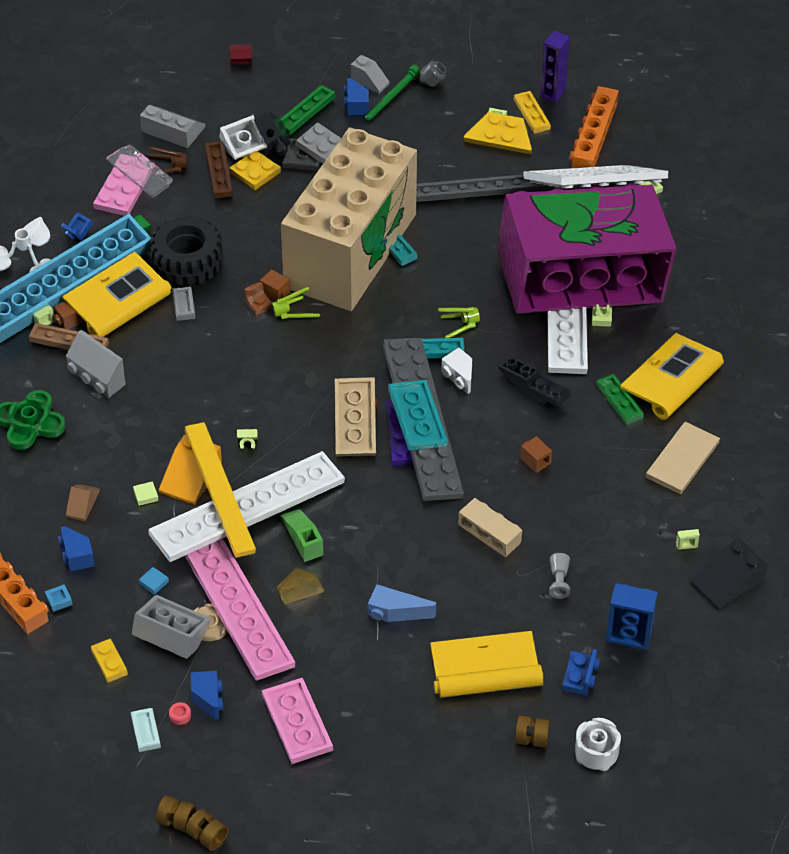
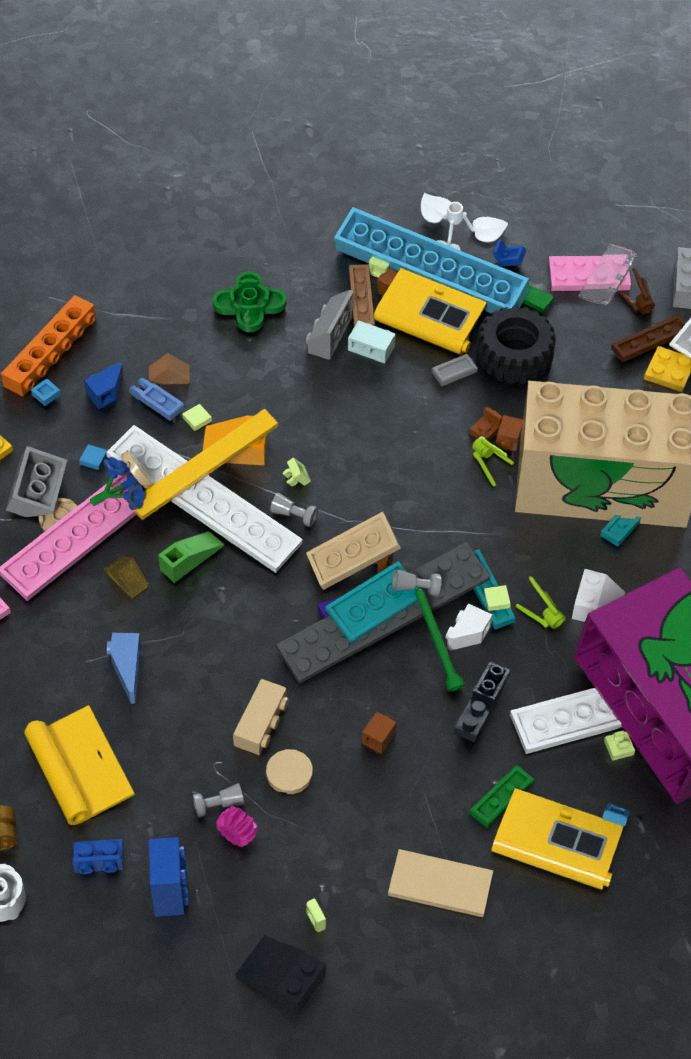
camera: 70 degrees right, 5 degrees up
none -> blue plant [90,457,145,510]
none -> tan tile [121,450,153,489]
none -> medium blue hinge [129,378,184,421]
none -> dark pink gear [216,806,258,847]
none -> tan tile [266,749,313,794]
none -> light grey piece [270,493,318,527]
none -> light aqua brick [348,320,395,364]
none -> light grey piece [392,569,441,596]
none -> green piece [415,588,465,692]
none -> yellowish green tile [484,585,510,611]
none -> white slope [572,569,625,622]
none -> dark azure tile [602,803,630,826]

